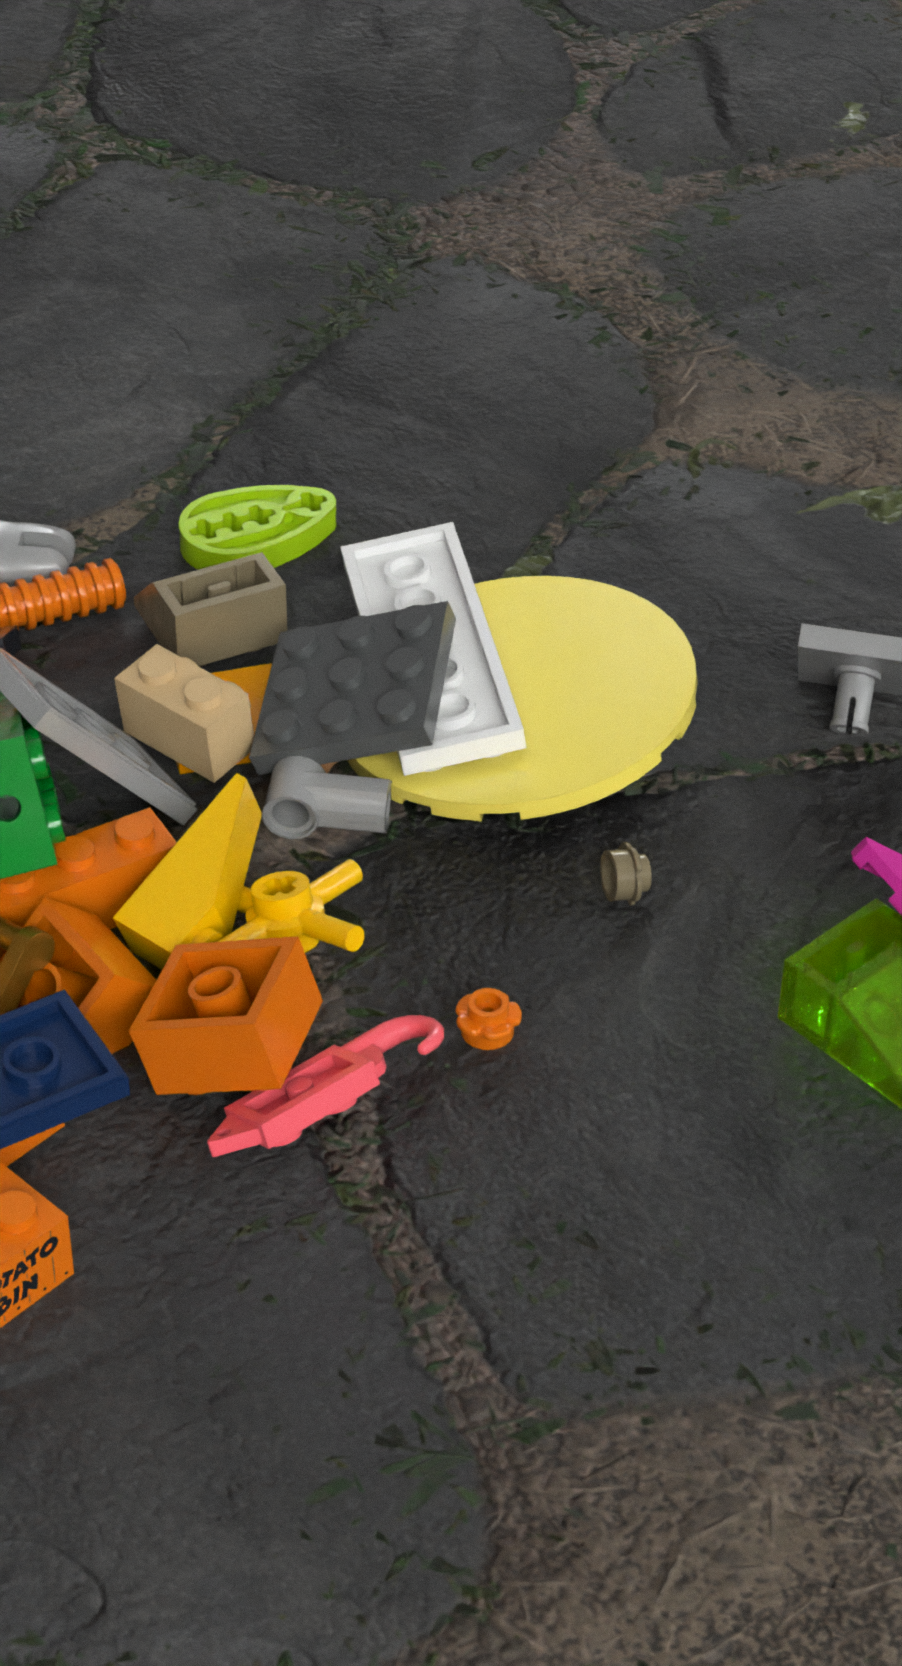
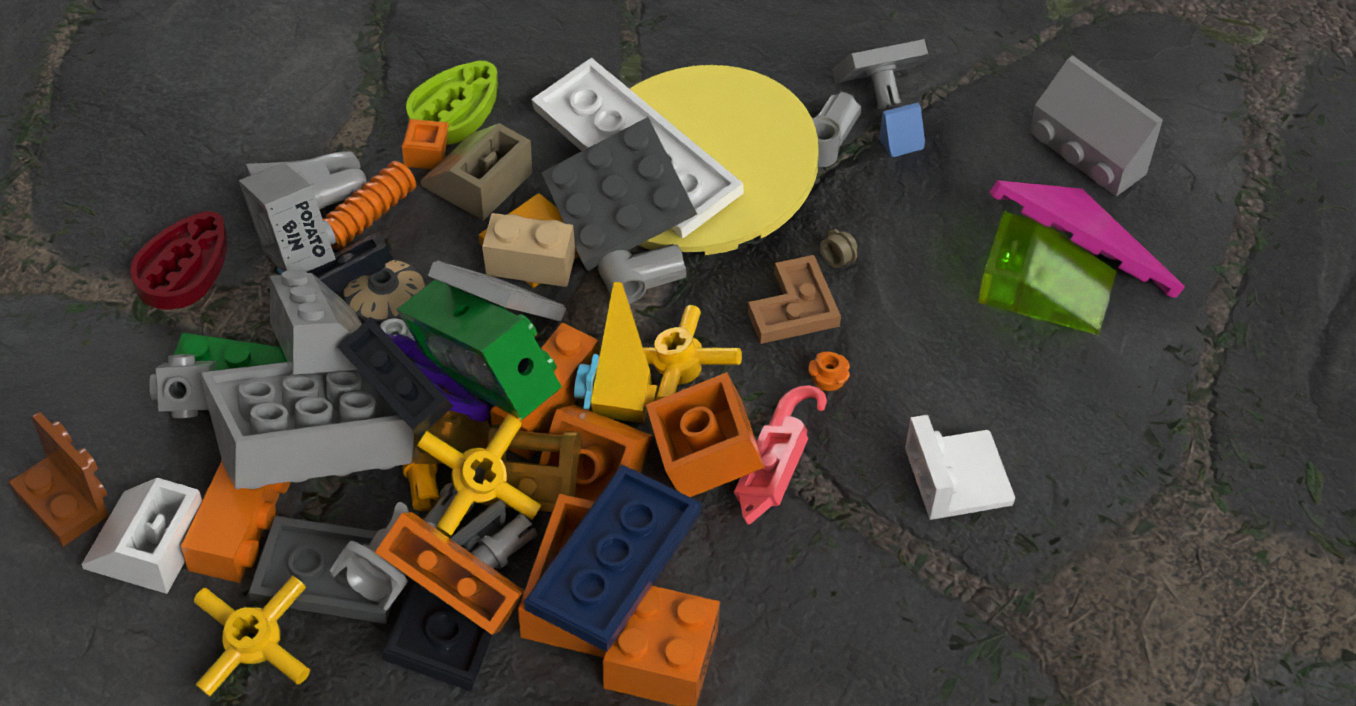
camera: 30 degrees left, 10 degrees up
none -> orange slope [402,119,449,170]
none -> medium azure plate [574,354,599,409]
none -> medium nougat plate [748,255,841,344]
none -> light grey piece [812,91,861,167]
none -> medium blue slope [879,102,925,157]
none -> white bracket [905,415,1015,520]

